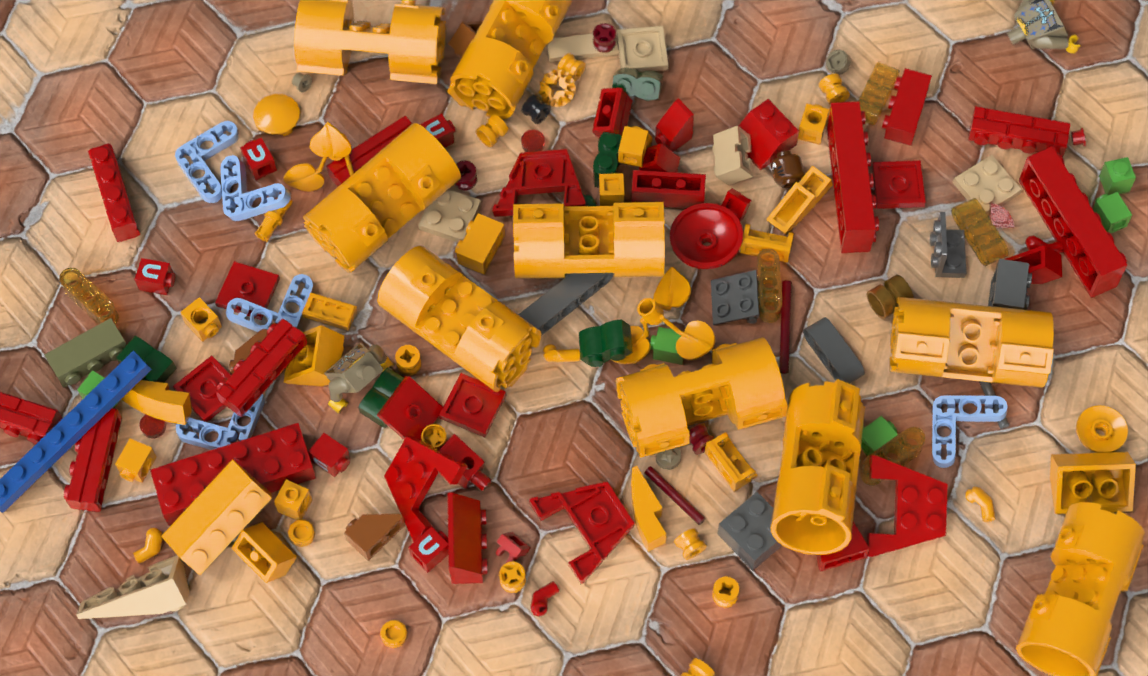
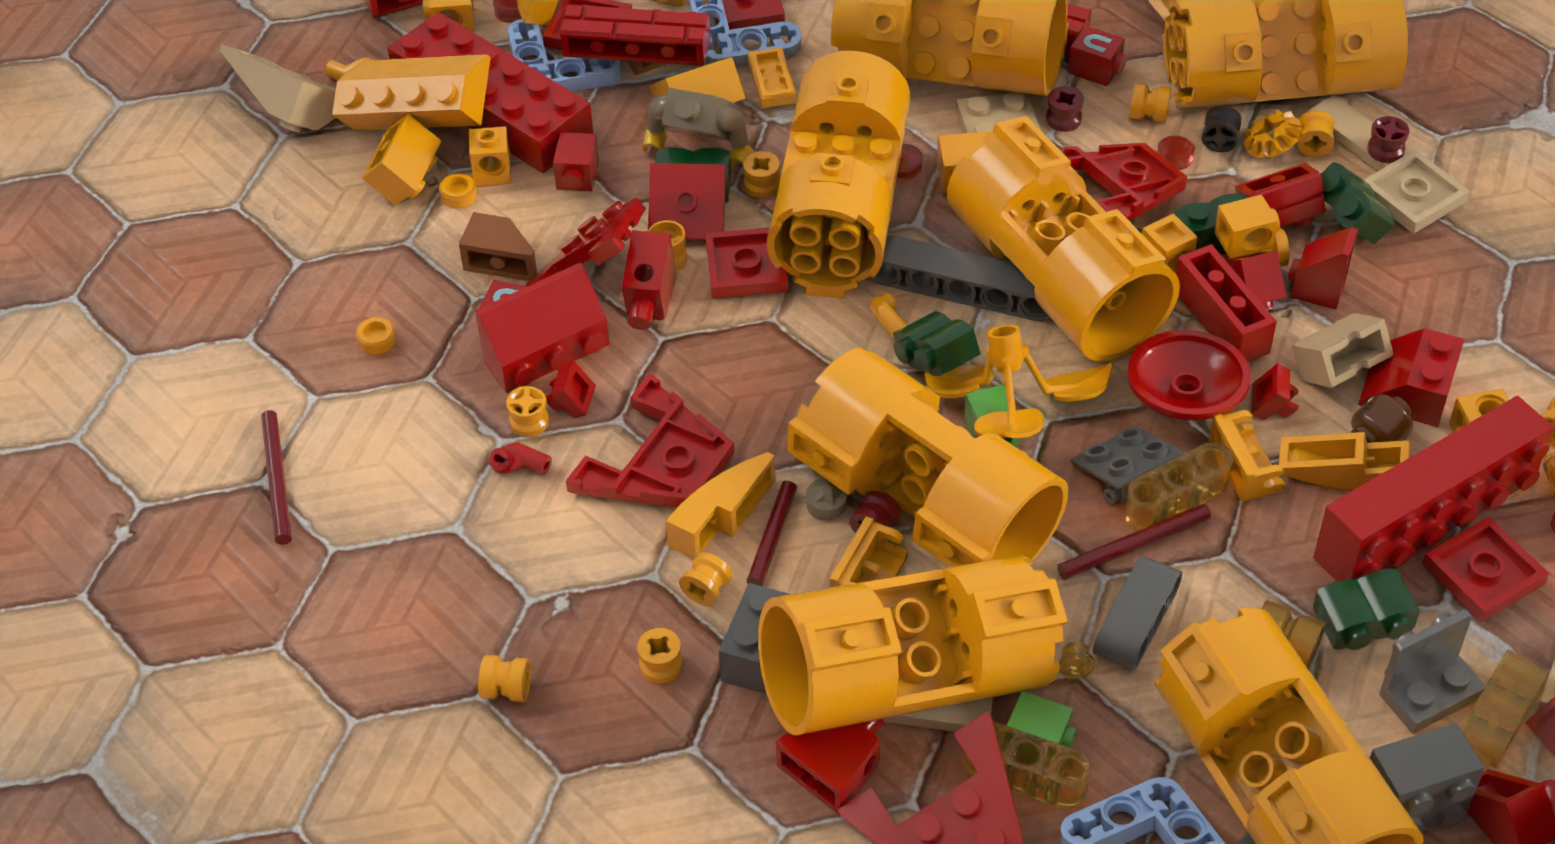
camera: 60 degrees right, 15 degrees down
none -> dark green brick [1313,569,1420,650]

